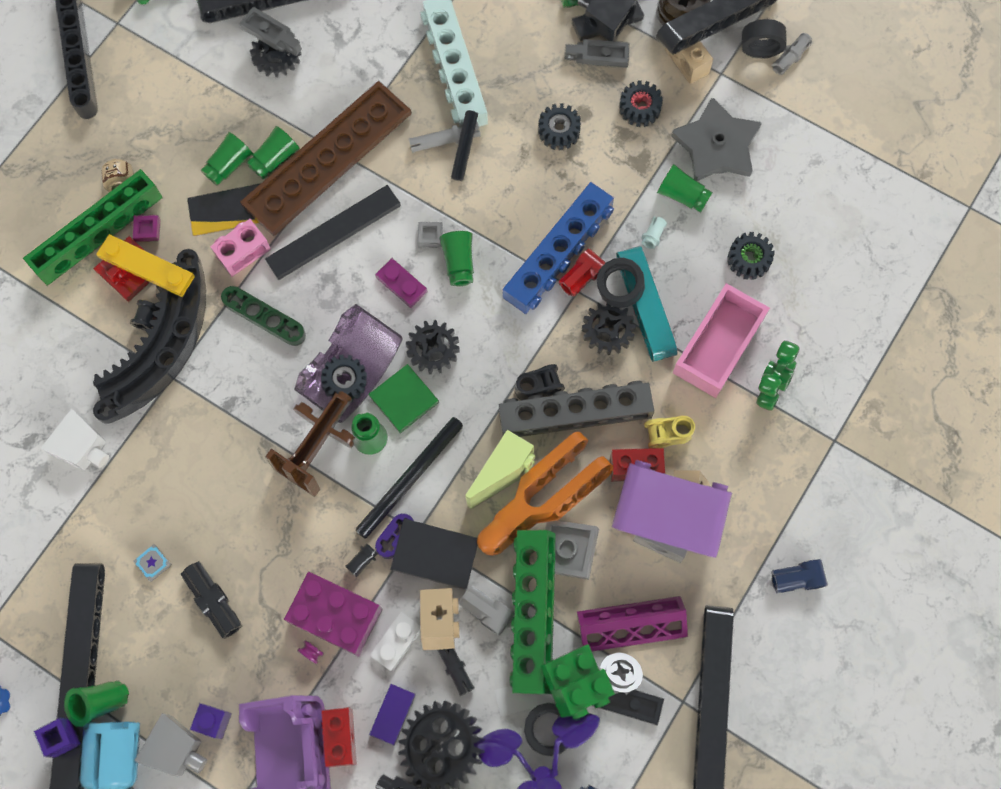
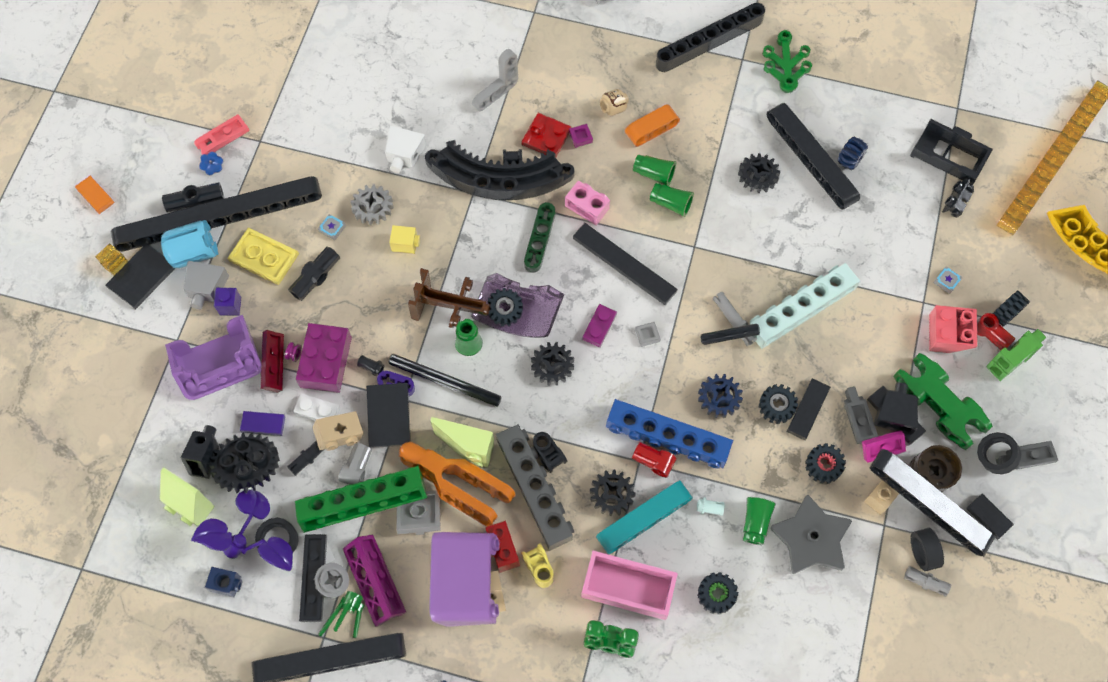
camera: 70 degrees right, 5 degrees down
green brick [23,169,163,286] -> none
dark purple brick [34,718,81,758] -> none
green plant [64,680,129,727] -> none
yellow plate [96,234,195,297] -> none
black sticker [187,183,261,236] -> none
dark grey hinge [239,7,302,56] -> none
reddish brown plate [240,80,412,236] -> none
red brick [321,707,357,768] -> none
green tile [368,364,439,433] -> none
green plant [439,231,474,287] -> none
green plate [540,644,615,720] -> none
black tyre [597,258,645,308] -> none
none -> black piece [162,182,224,212]
none -> light yellow tile [227,227,299,285]
none -> dark red plate [261,330,284,393]
none -> green plant [318,591,365,638]
none -> light grey gear [351,184,394,225]
none -> light yellow brick [389,225,420,254]
none -> light grey beam [472,49,518,111]
none -> orange beam [625,104,680,147]
none -> dark blue gear [698,374,743,418]
none -> black tile [786,378,831,440]
none -> dark pink plate [862,430,906,463]

